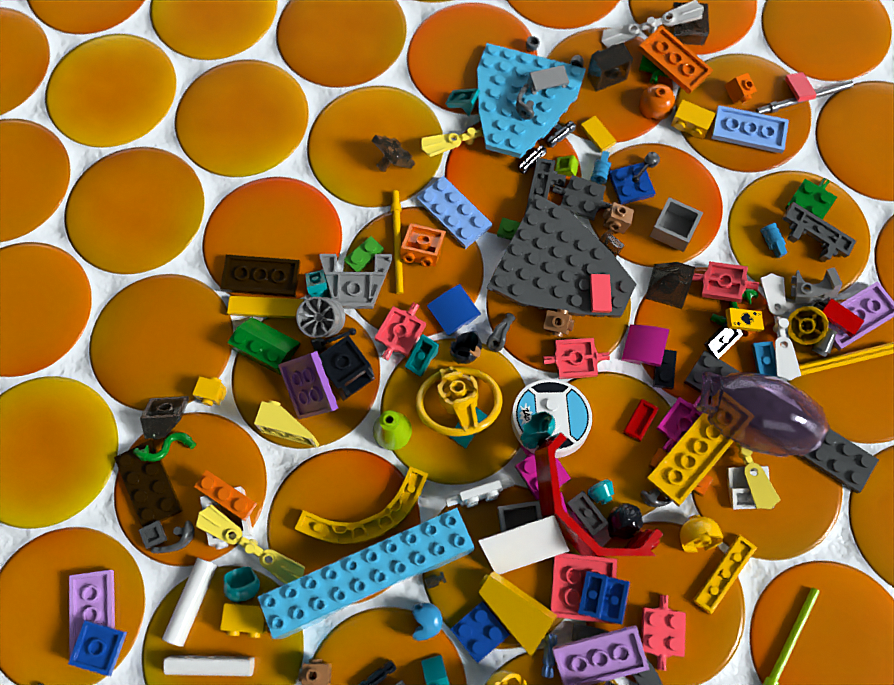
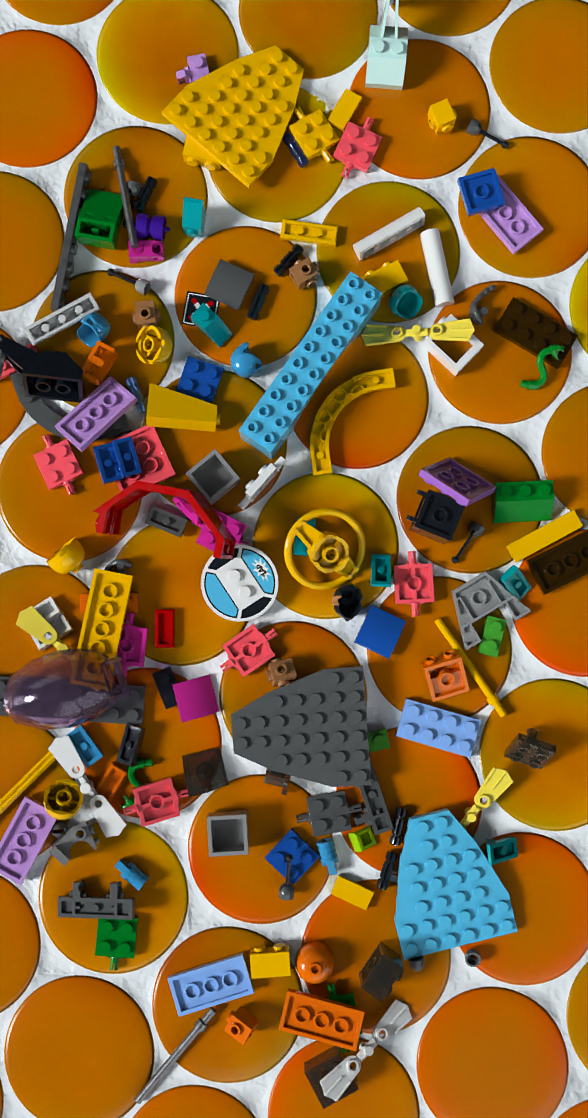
camera: 150 degrees right, 15 degrees up
dark grey plate [139,521,167,549] -> none
clear smoke slope [140,396,190,440] -> none
yellow brick [193,376,226,406] -> none
orange plate [194,470,257,521] -> none
light yellow slope [254,400,319,448] -> none
light grey wheel [296,297,345,338] -> none
lime cone [373,410,412,450] -> none
clear smoke piece [425,571,446,589] -> none
white sticker [479,515,569,575] -> none
dark grey piece [486,313,515,352] -> none
dark grey piece [516,84,535,120] -> none
teal hair [520,412,555,449] -> none
light grey hinge [527,65,569,95] -> none
teal cone [587,479,614,505] -> none
coral tile [590,274,612,313] -> none
medium nougat brick [603,202,634,234] -> none
black hair [607,503,643,539] -> none
yellow tile [693,535,757,615] -> none
yellow tile [726,308,764,332] -> none
coral tile [785,72,817,102] -> none
dark grey cone [811,328,838,357] -> none
red tile [822,298,864,337] -> none

